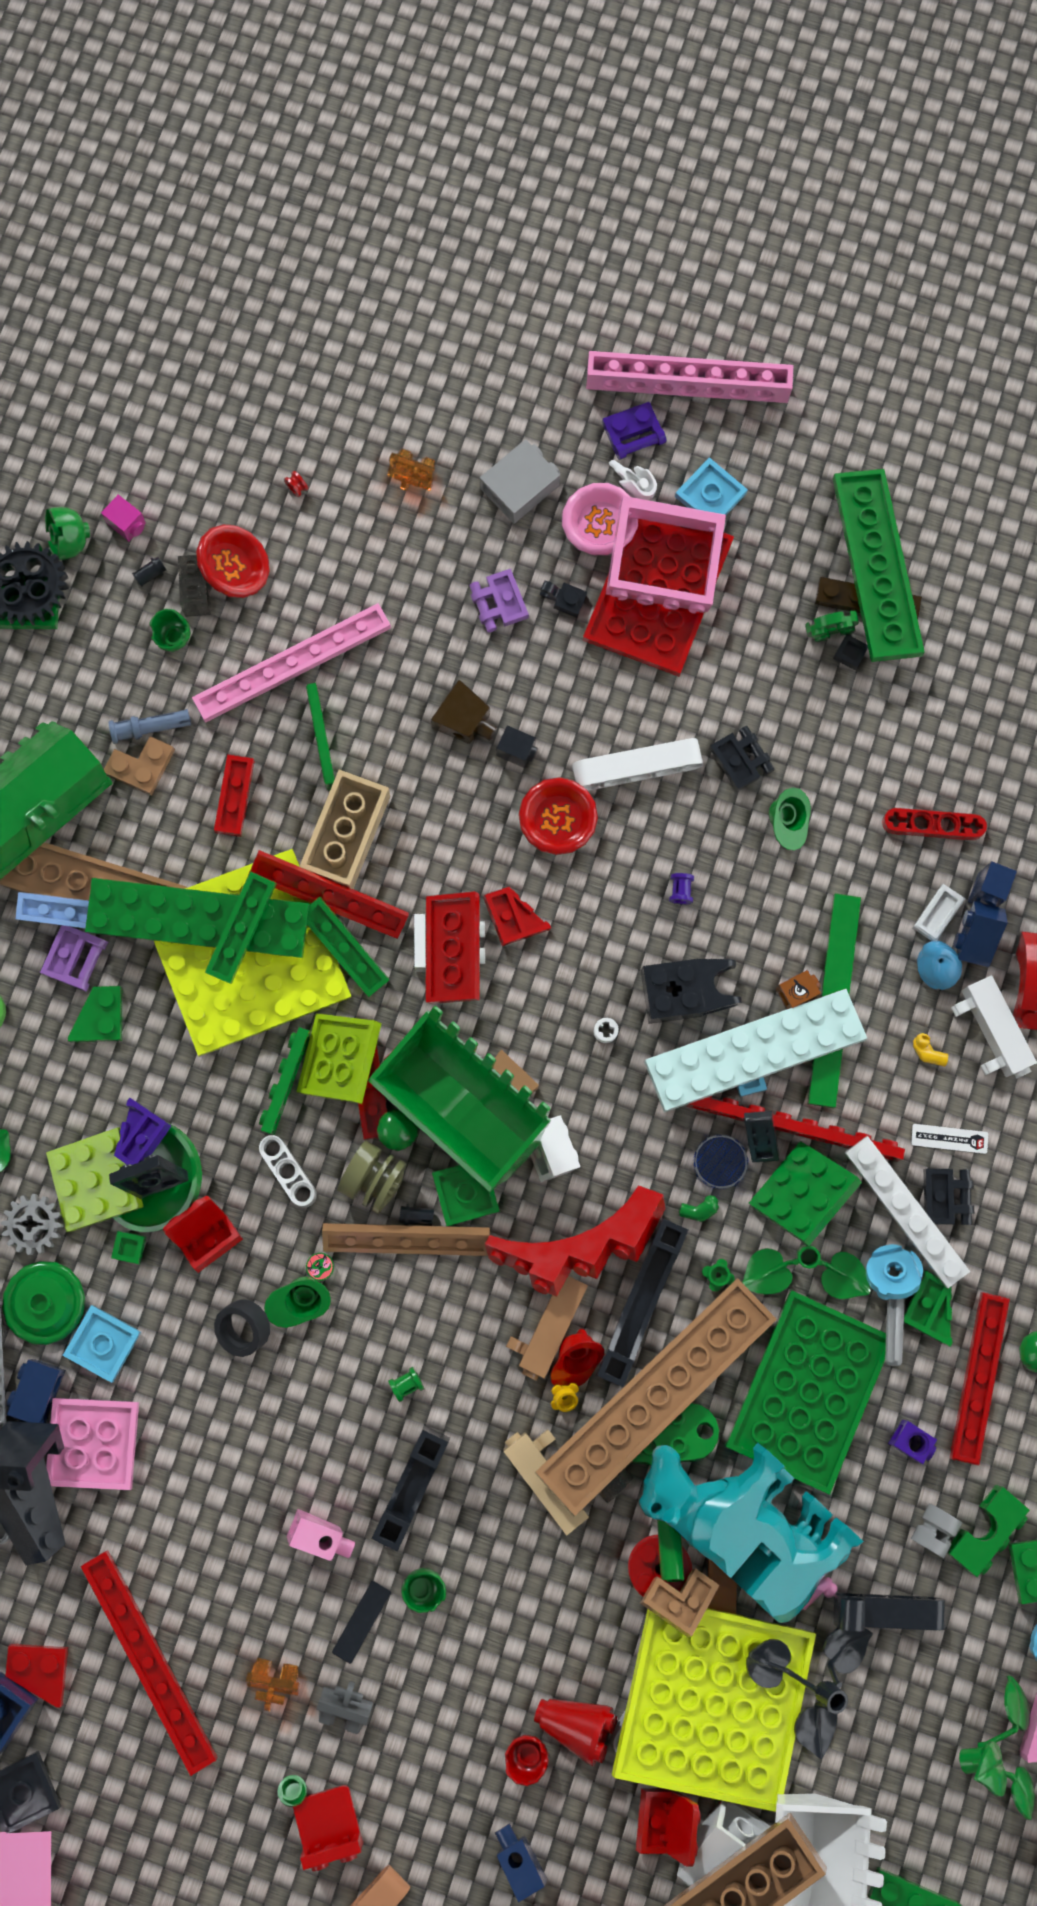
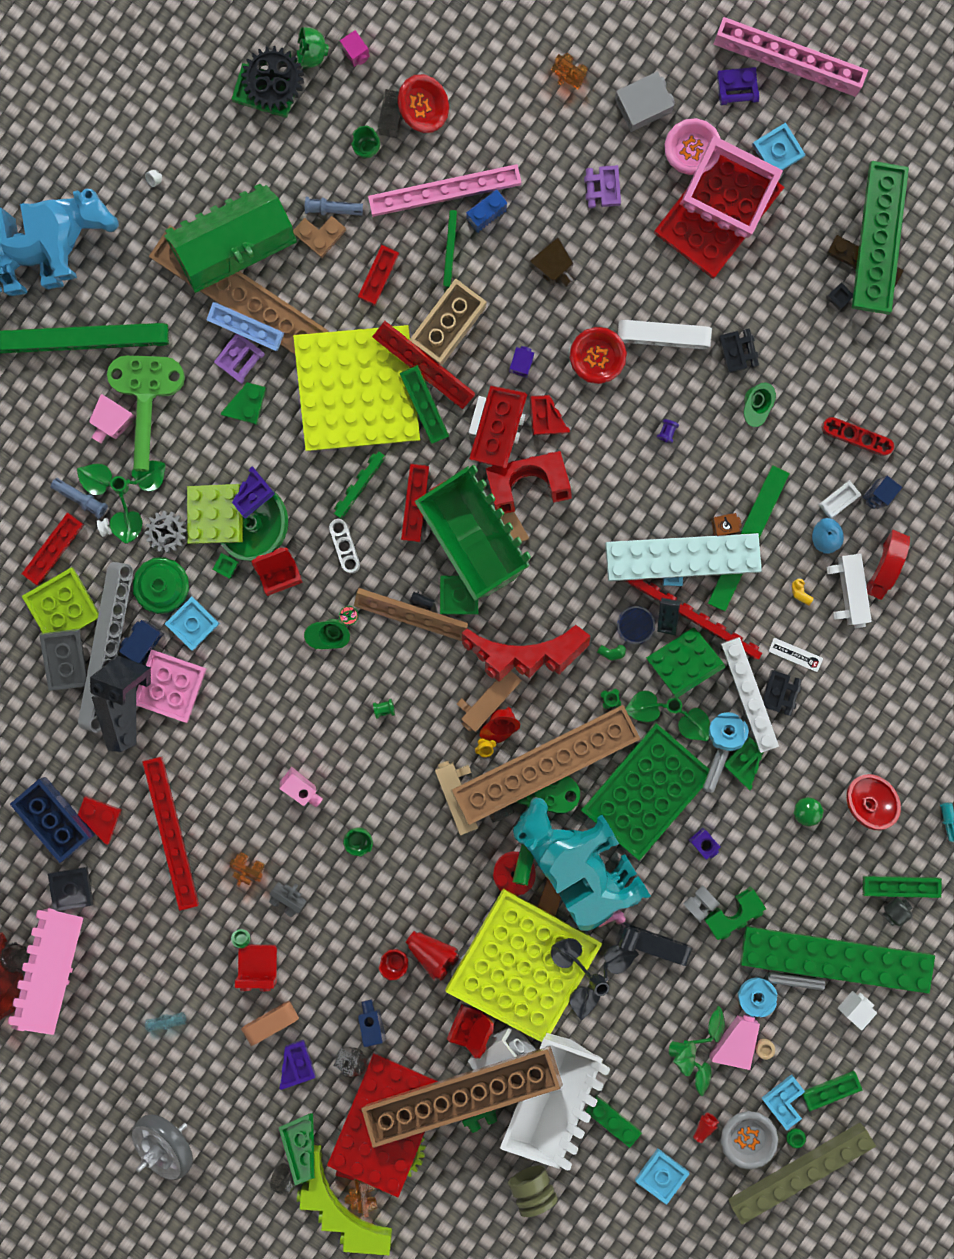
camera: 20 degrees right, 10 degrees up
green plate [85,878,310,958] -> none
black plate [109,1155,189,1199] -> none
black pin [132,557,167,587] -> none
green plate [205,872,277,984] -> none
black tyre [214,1299,270,1357] -> none
red bush [284,471,309,497] -> none
lime plate [296,1013,382,1104] -> none
black sticker [332,1581,391,1664] -> none
olive wheel [337,1140,407,1214] -> none
black arch [371,1426,450,1552] -> none
green hair [377,1109,418,1151] -> none
black brick [496,725,538,768] -> none
white brick [531,1115,580,1182] -> none
black plate [540,580,588,618] -> none
white bush [594,1018,618,1043] -> none
black arch [596,1218,689,1387] -> none
white piece [609,460,657,500] -> none
medium nougat plate [640,1568,719,1637] -> none
black brick [641,959,742,1024] -> none
green plate [805,611,859,642] -> none
red tile [950,1292,1010,1466] -> none
dark blue brick [953,901,1008,967] -> none
none -> blue brick [466,189,507,233]
none -> red arch [486,451,572,514]
none -> dark purple brick [509,346,534,378]

